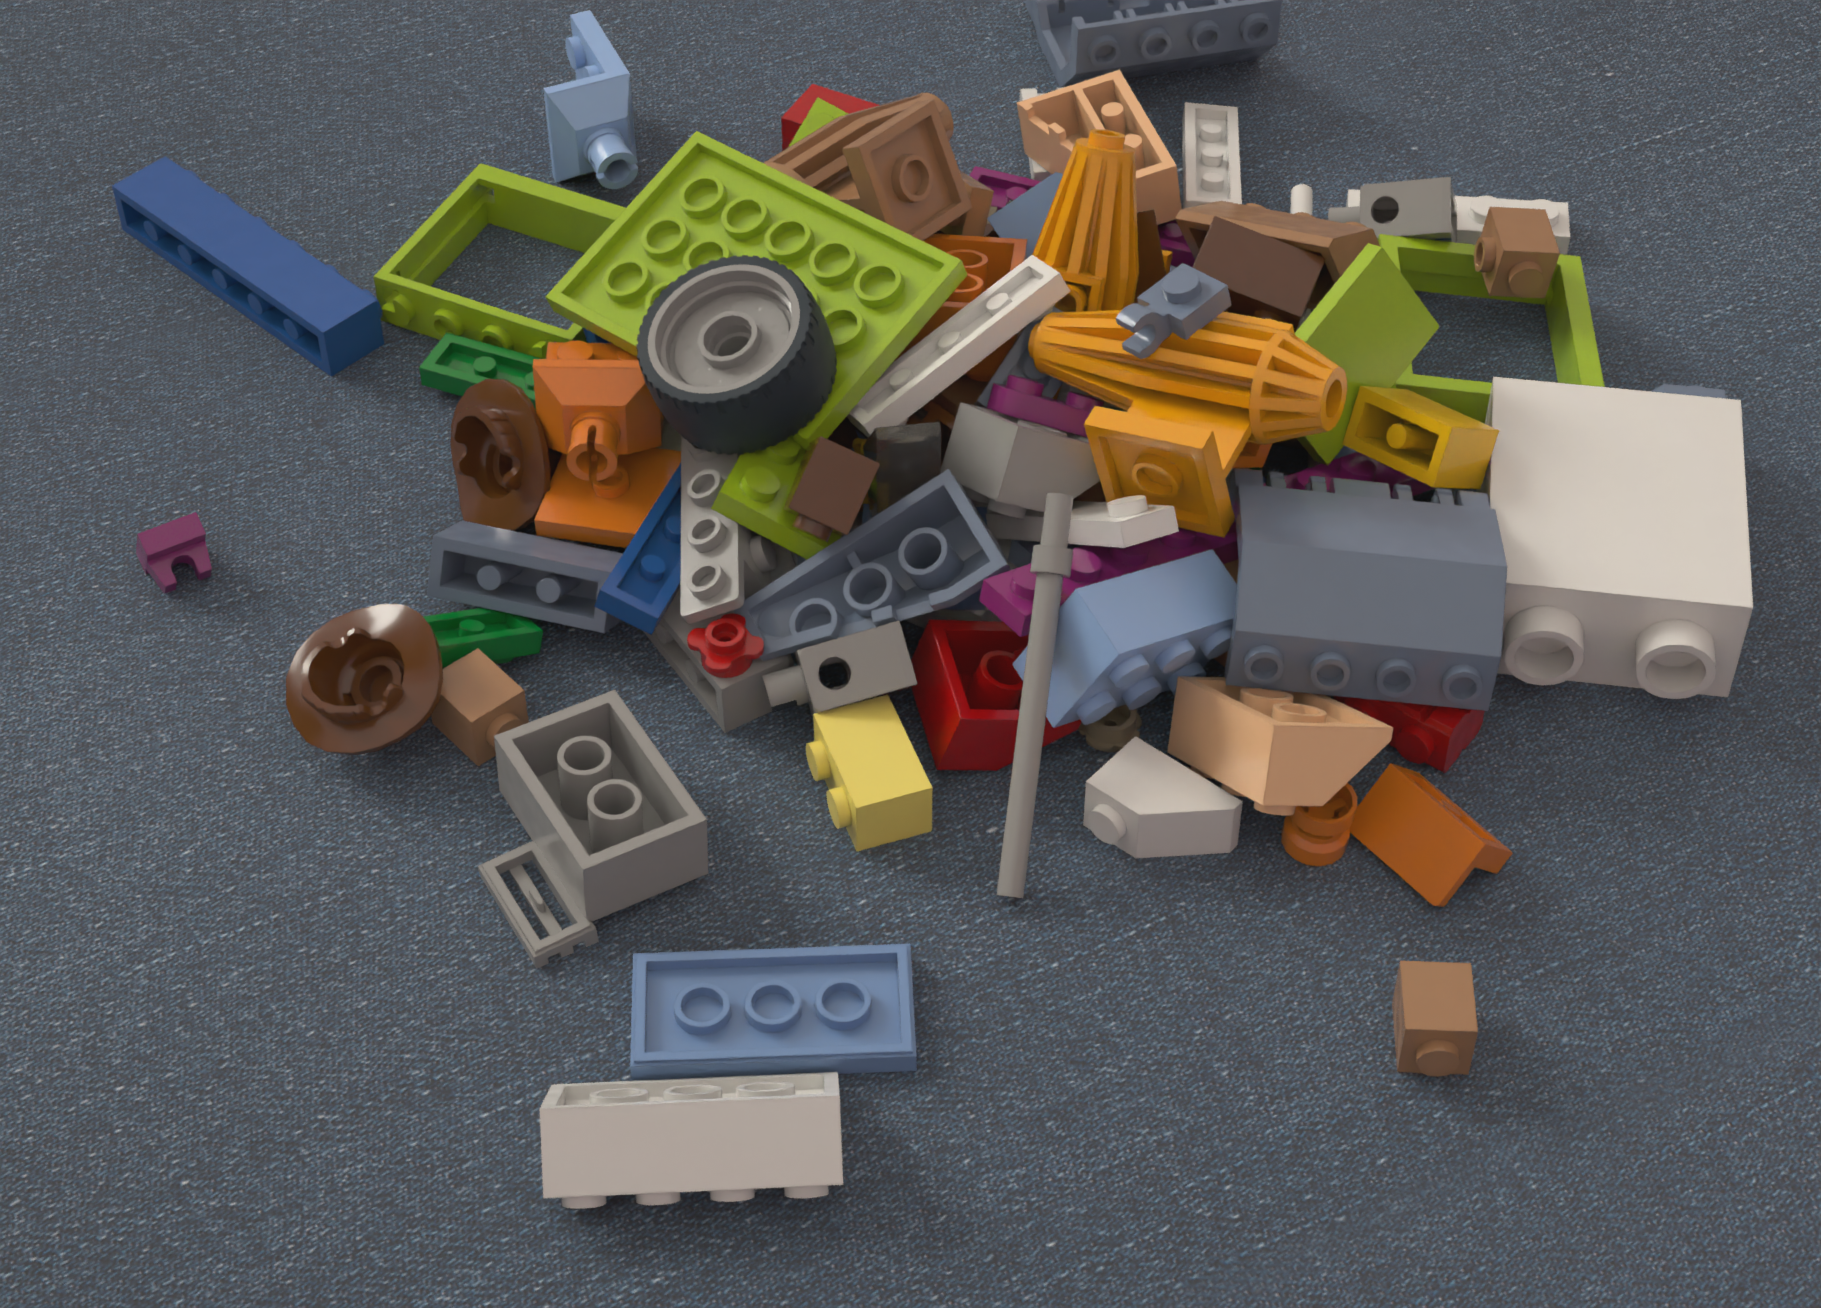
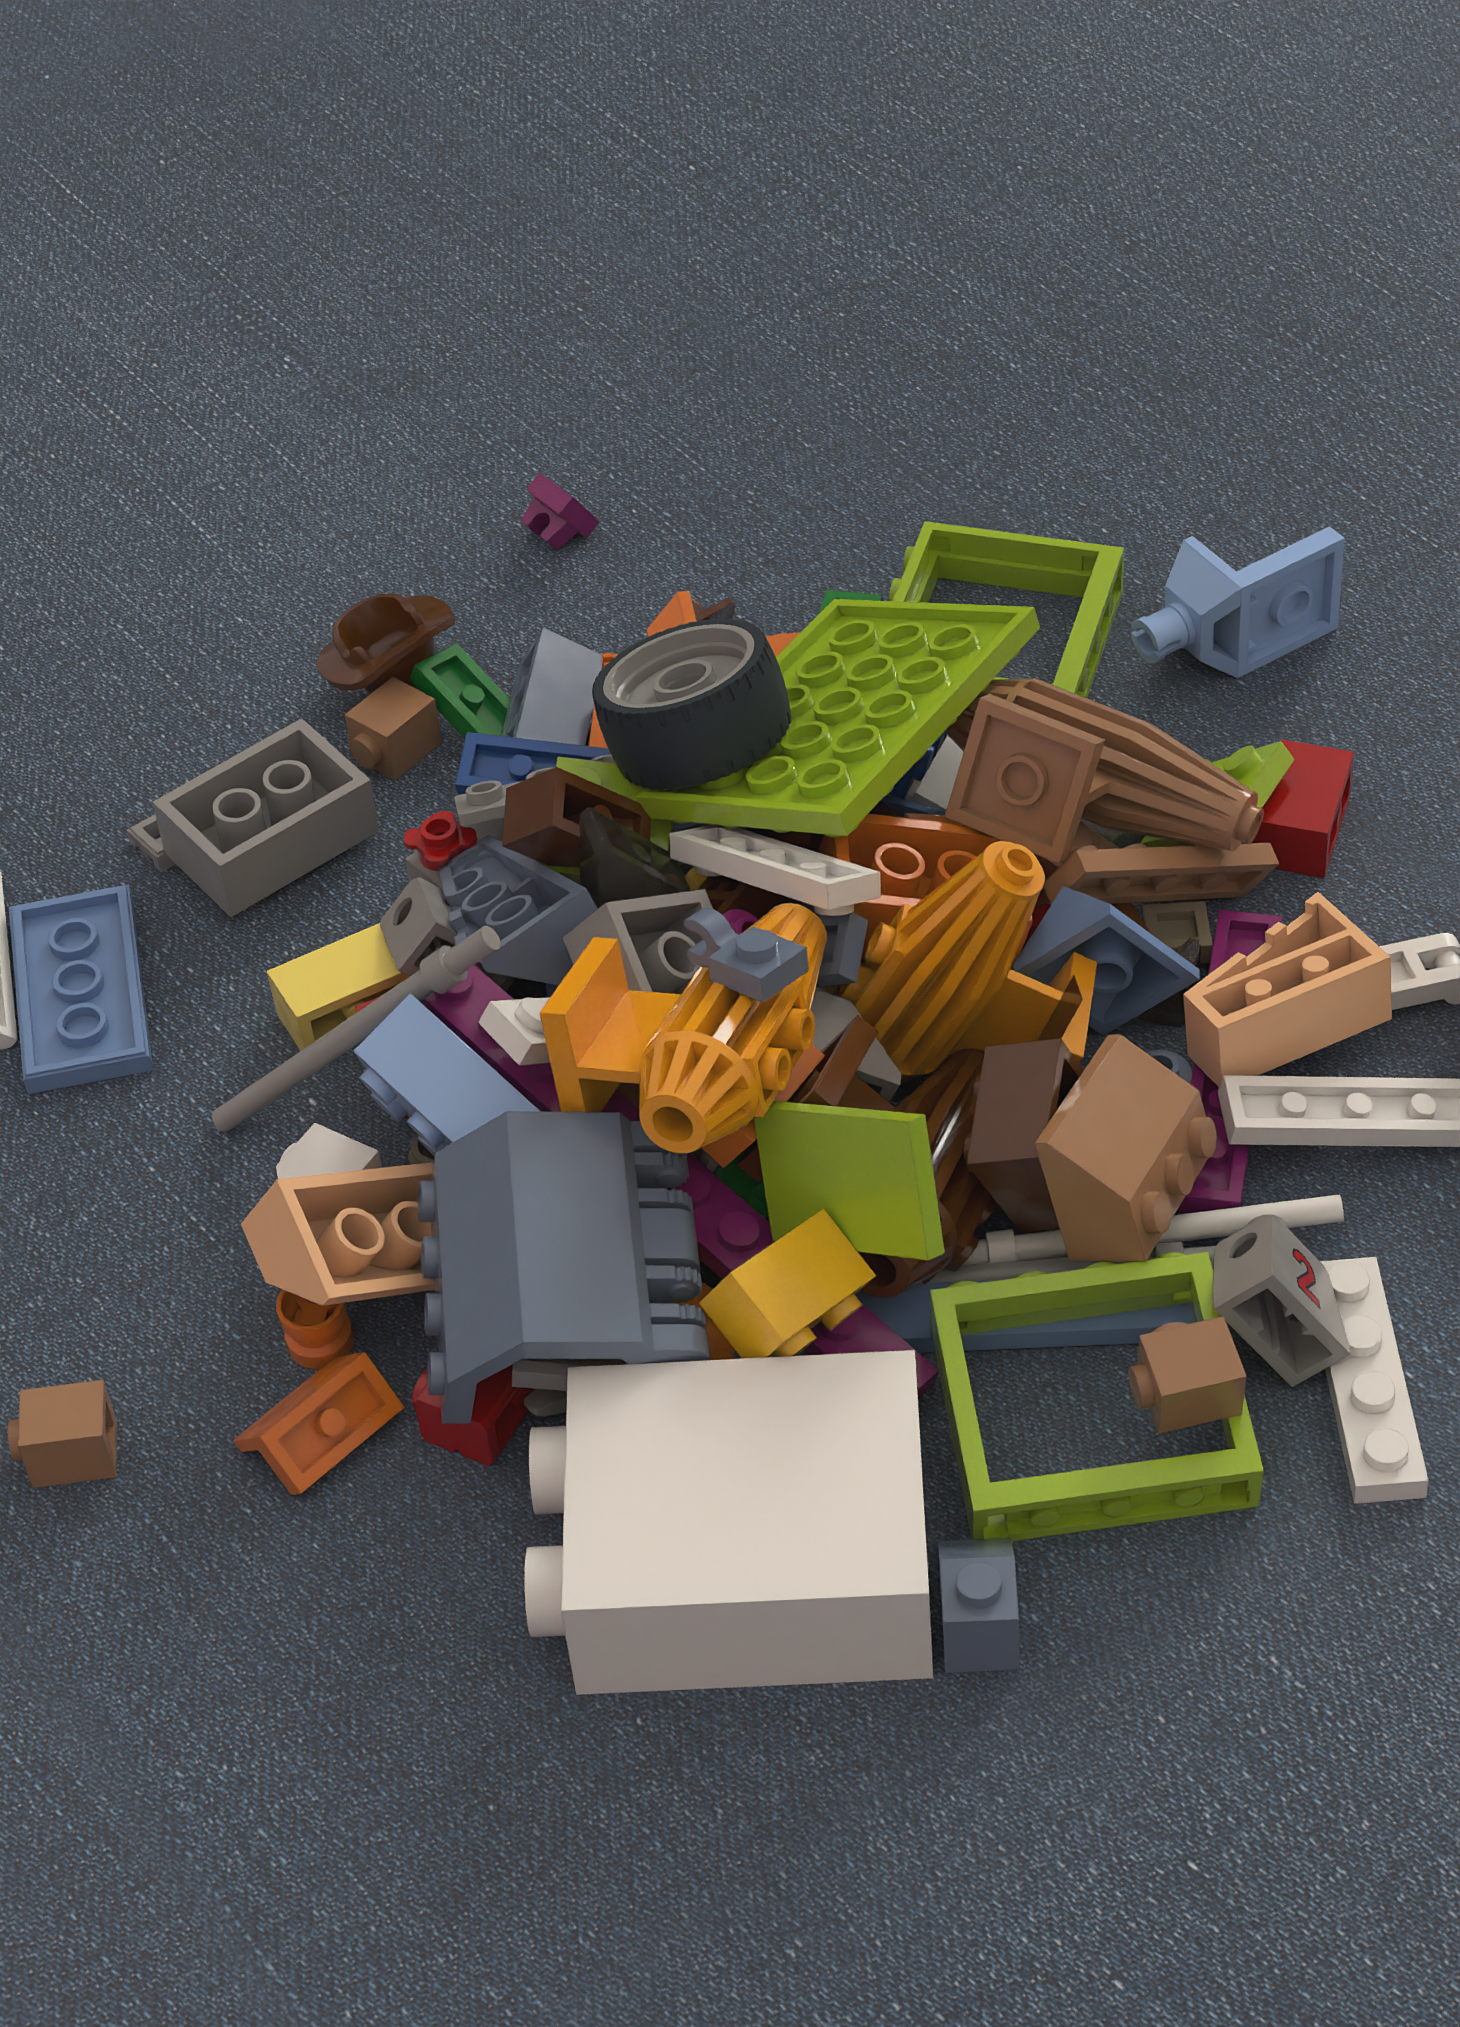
camera: 85 degrees right, 0 degrees up
blue brick [112,156,384,377] -> none

